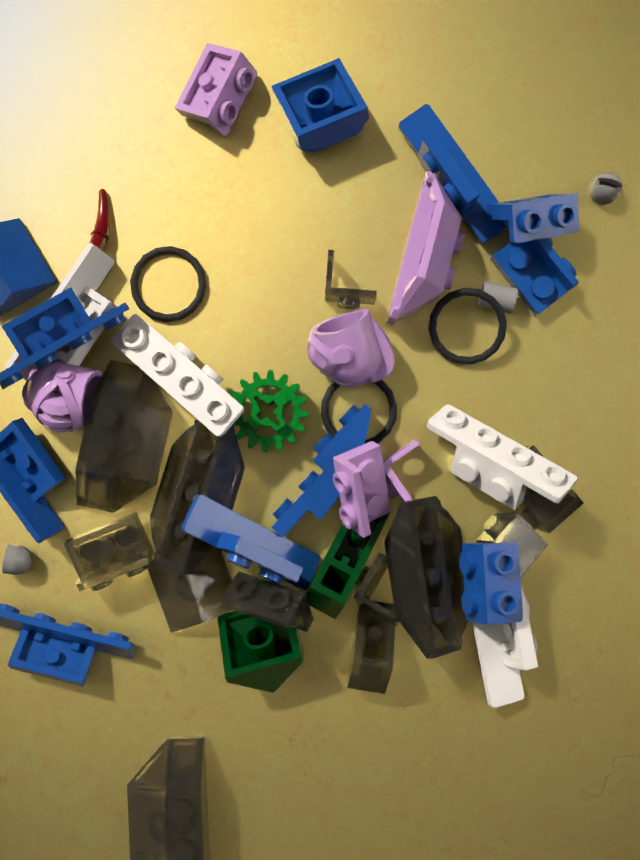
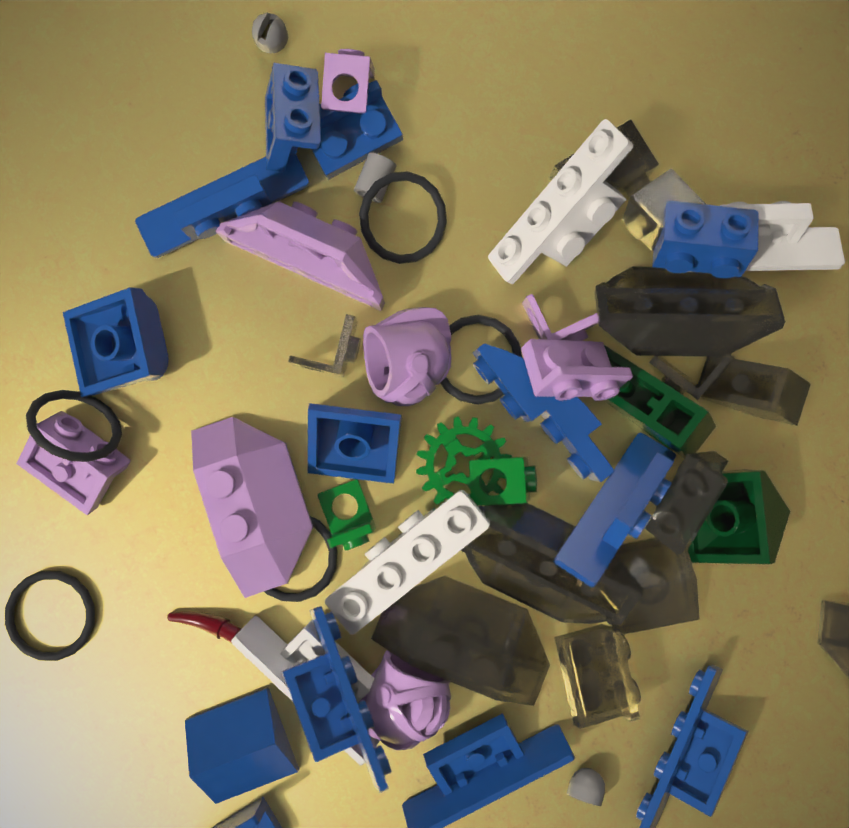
camera: 80 degrees left, 0 degrees up
none -> black piece [5,571,95,661]
none -> black piece [26,390,122,462]
none -> lavender wedge [191,417,313,598]
none -> blue slope [308,403,402,484]
none -> green bracket [317,479,376,551]
none -> lavender bracket [321,49,375,113]
none -> green bracket [469,457,537,506]

